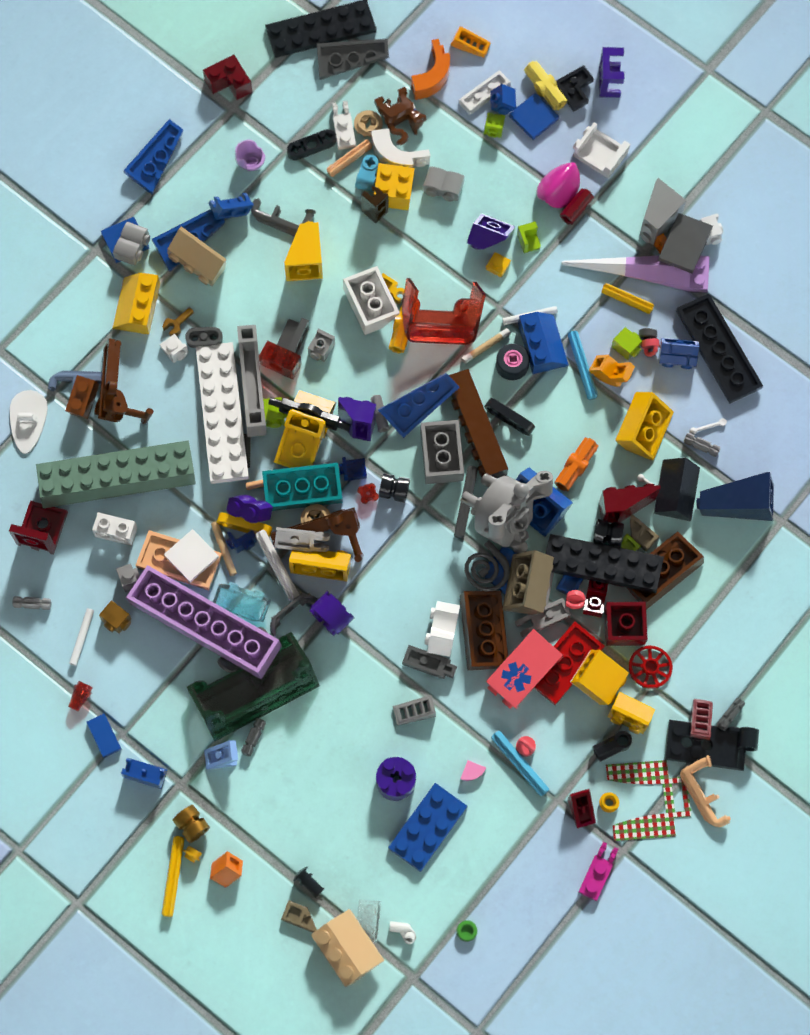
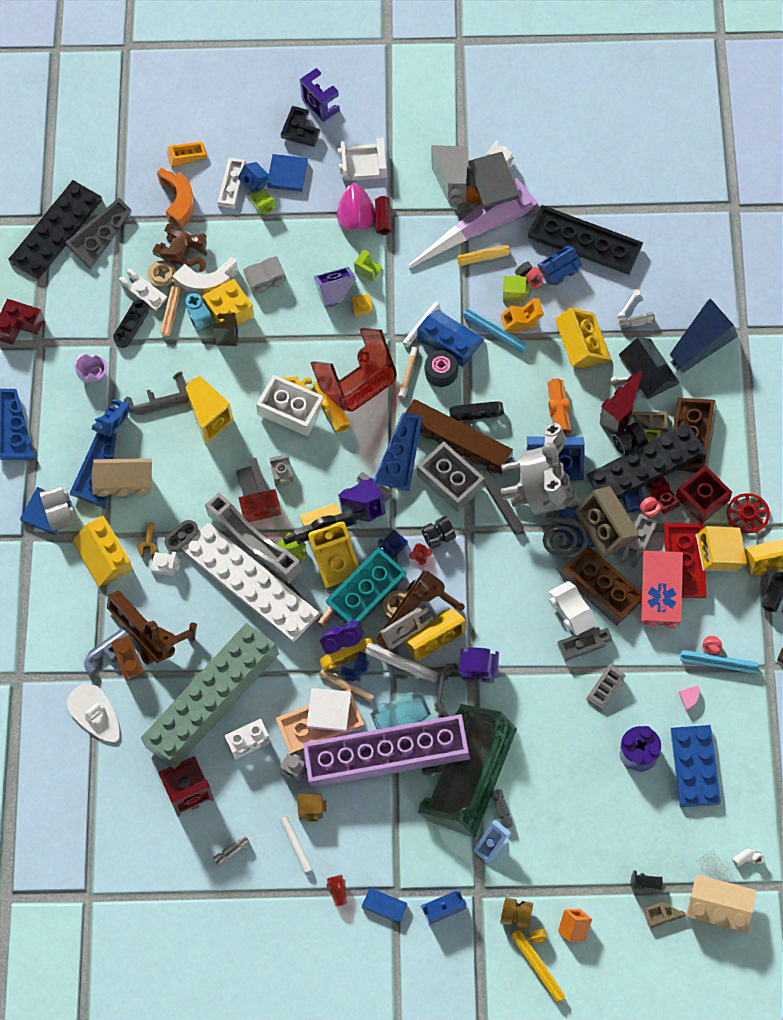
camera: 35 degrees left, 5 degrees down
light yellow piece [524,61,567,111] -> none

